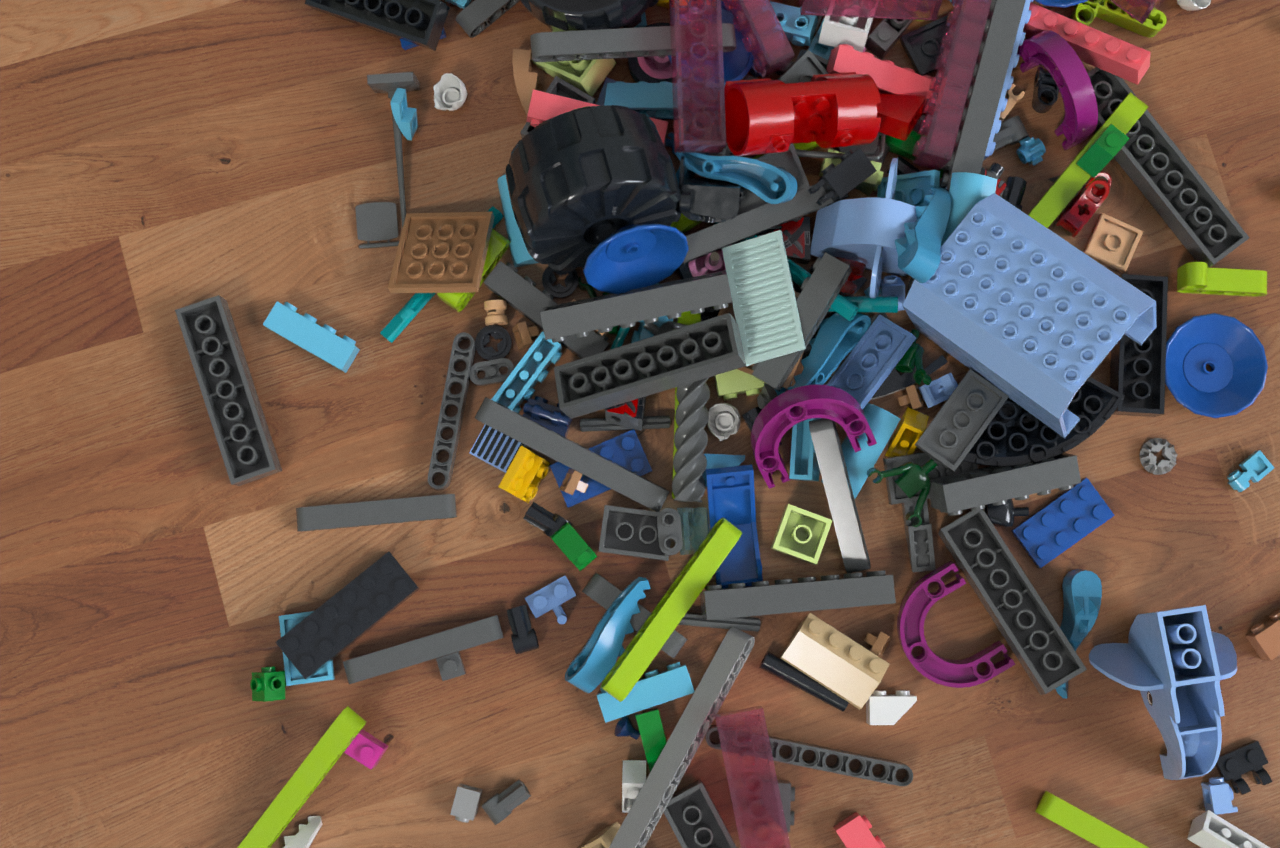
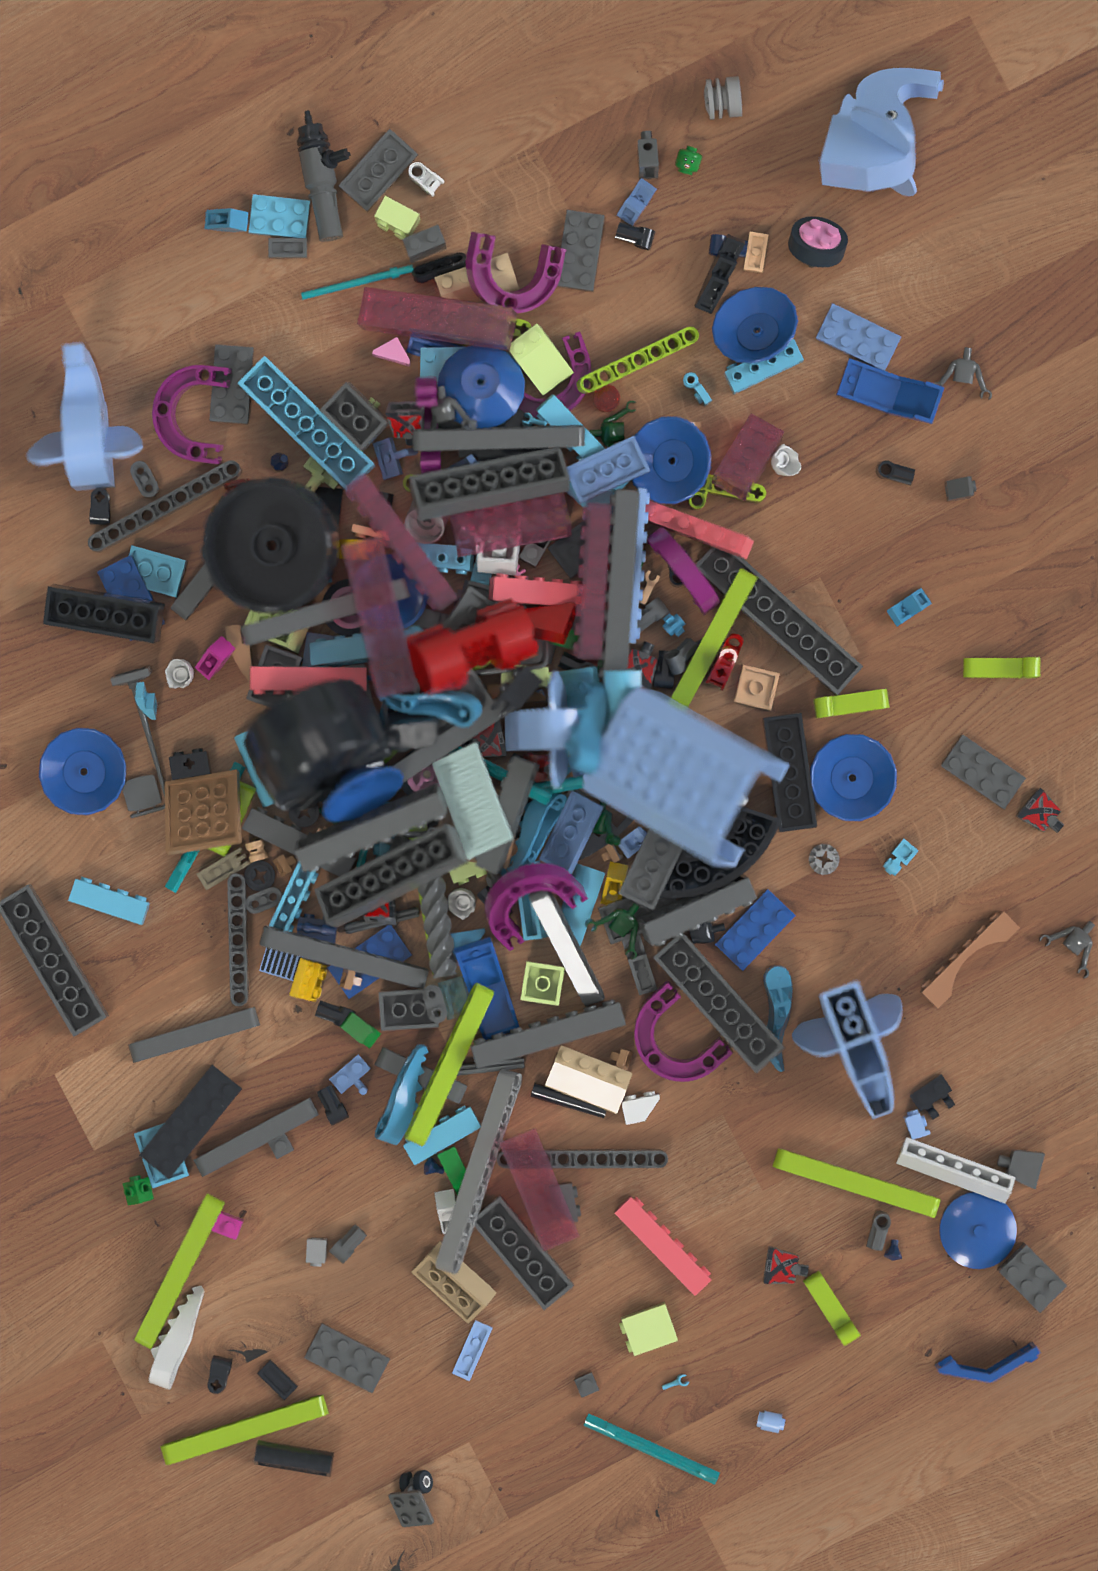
camera: 10 degrees left, 5 degrees up
green slope [1076,124,1130,178] -> none
none -> blue dish [39,728,127,815]
none -> black brick [169,748,212,780]
none -> dark pink brick [195,636,236,680]
none -> dark tan hinge [197,847,251,890]
none -> dark grey piece [664,638,698,675]

